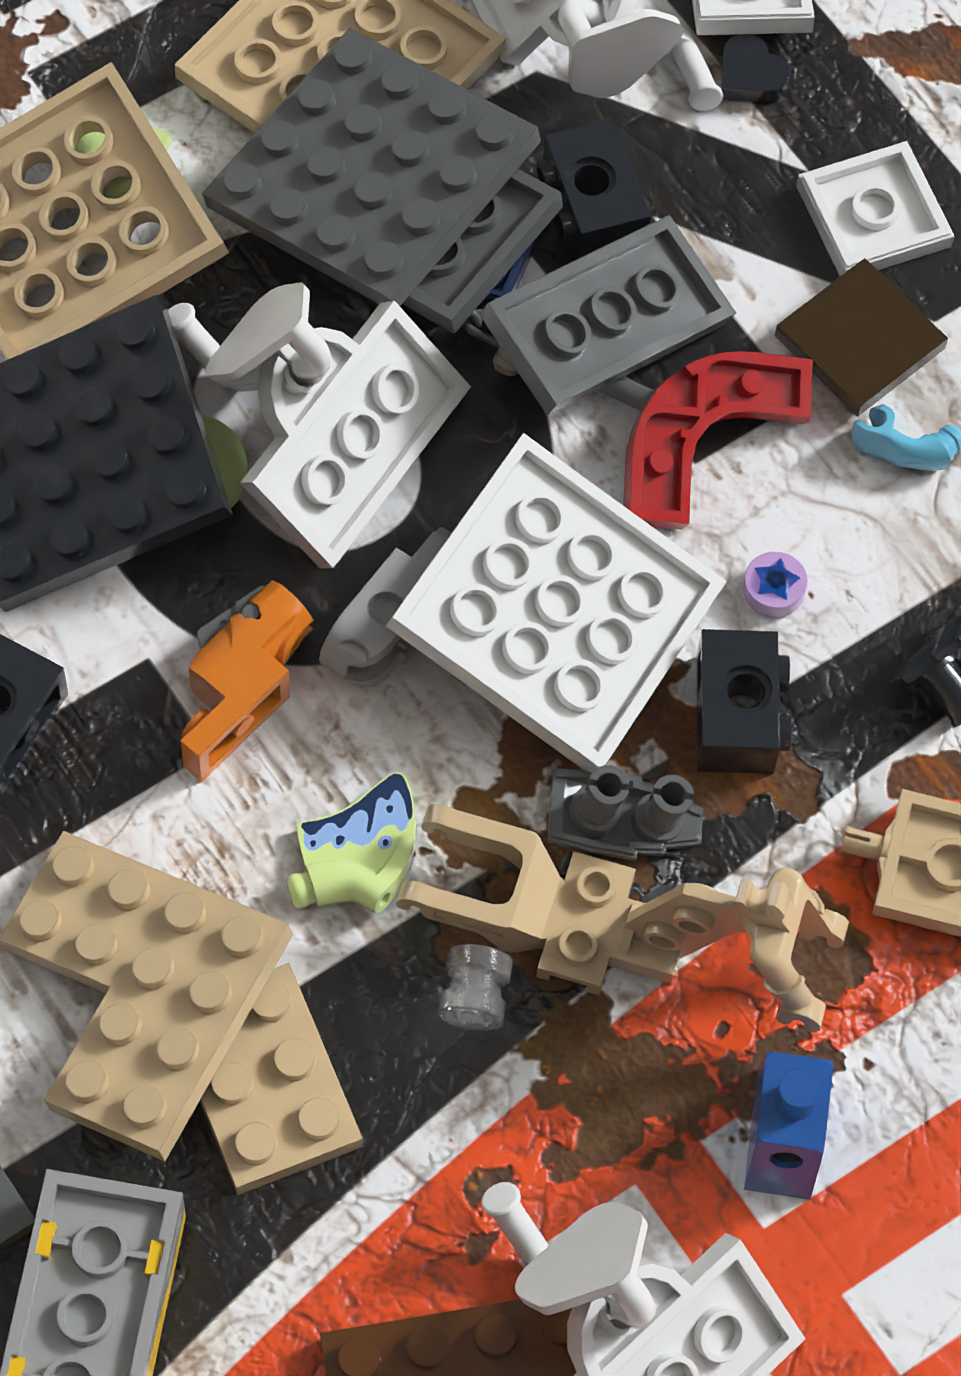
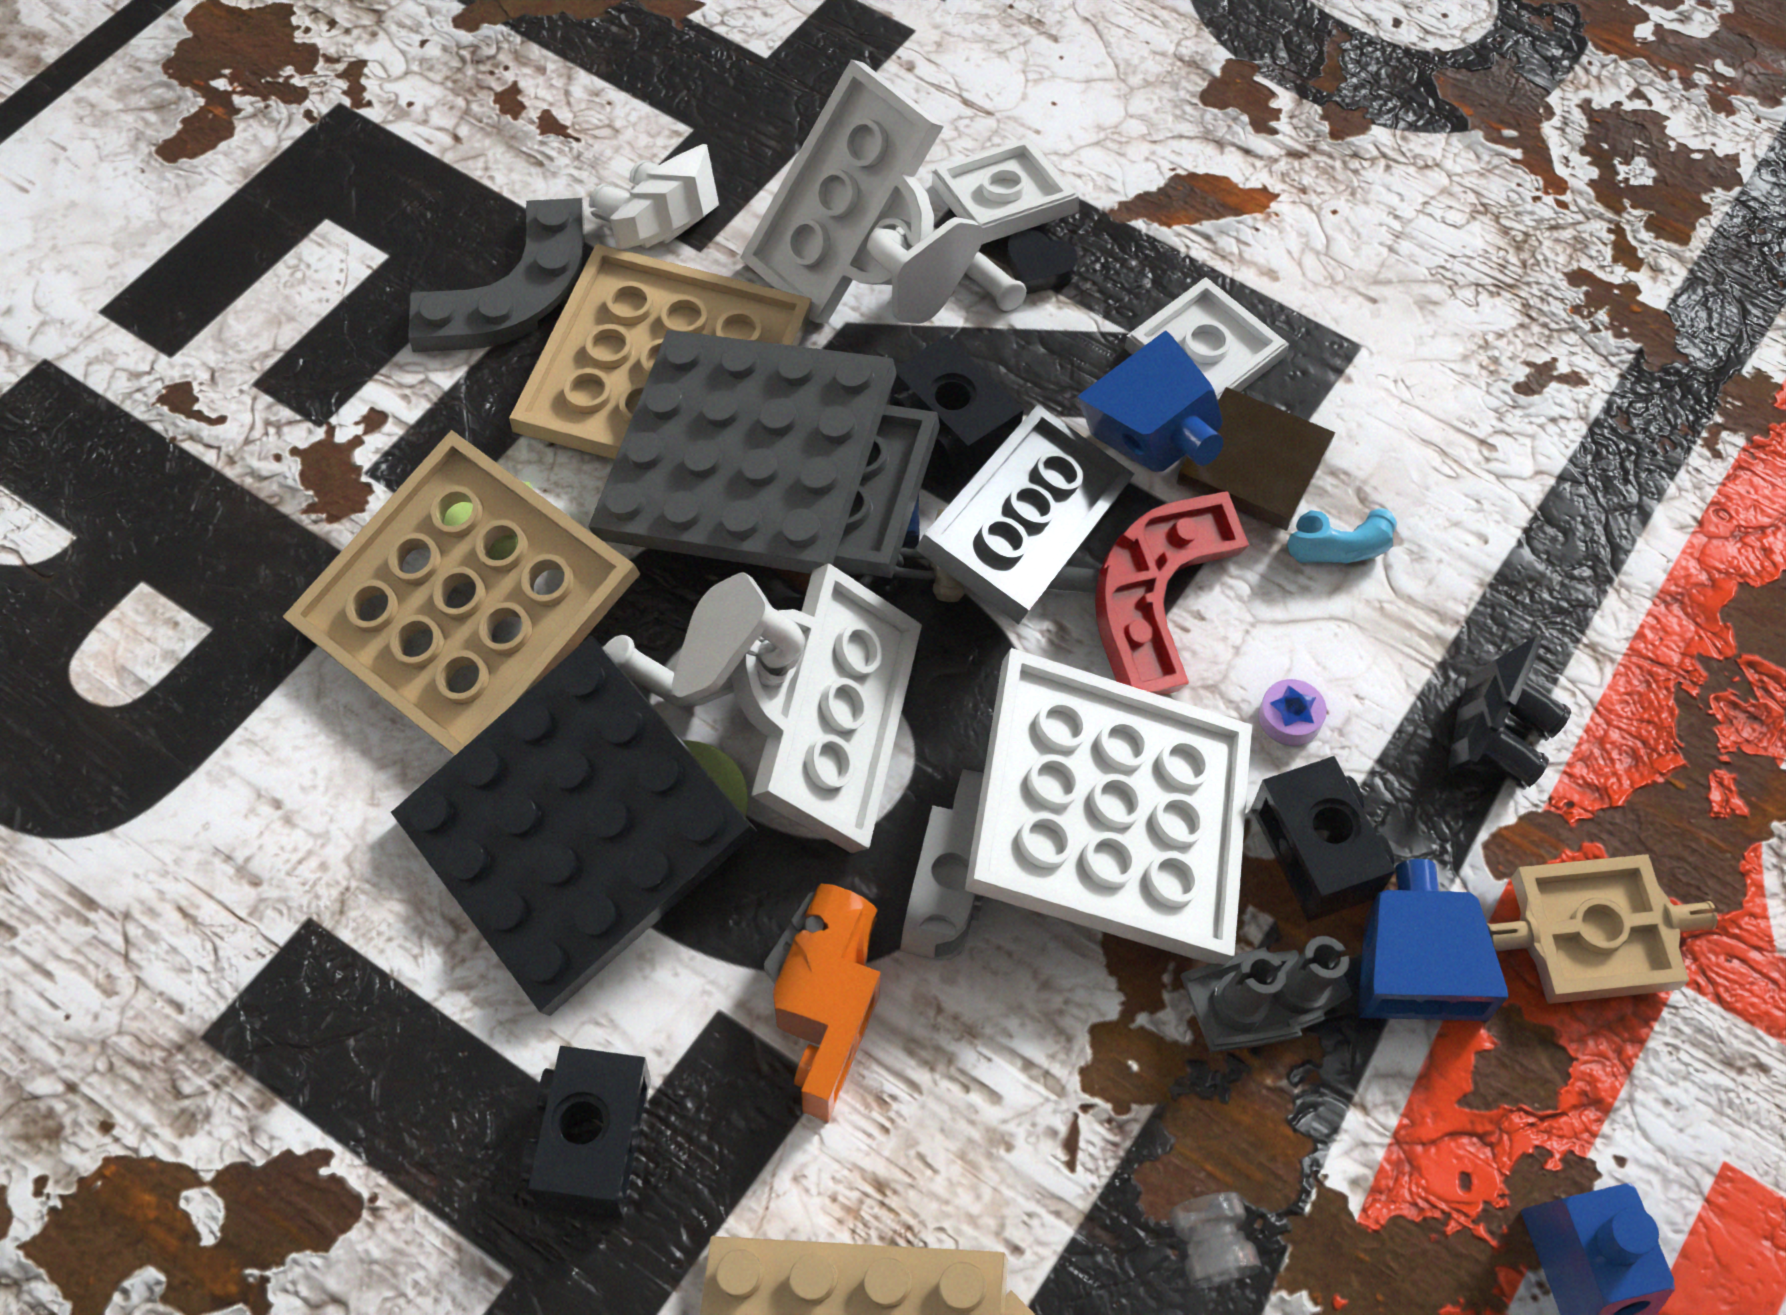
camera: 20 degrees left, 5 degrees down
yellowish green arm [286,773,416,913] -> none
tan piece [396,804,849,1033] -> none
none -> blue torso [1077,330,1223,472]
none -> blue torso [1358,859,1508,1021]

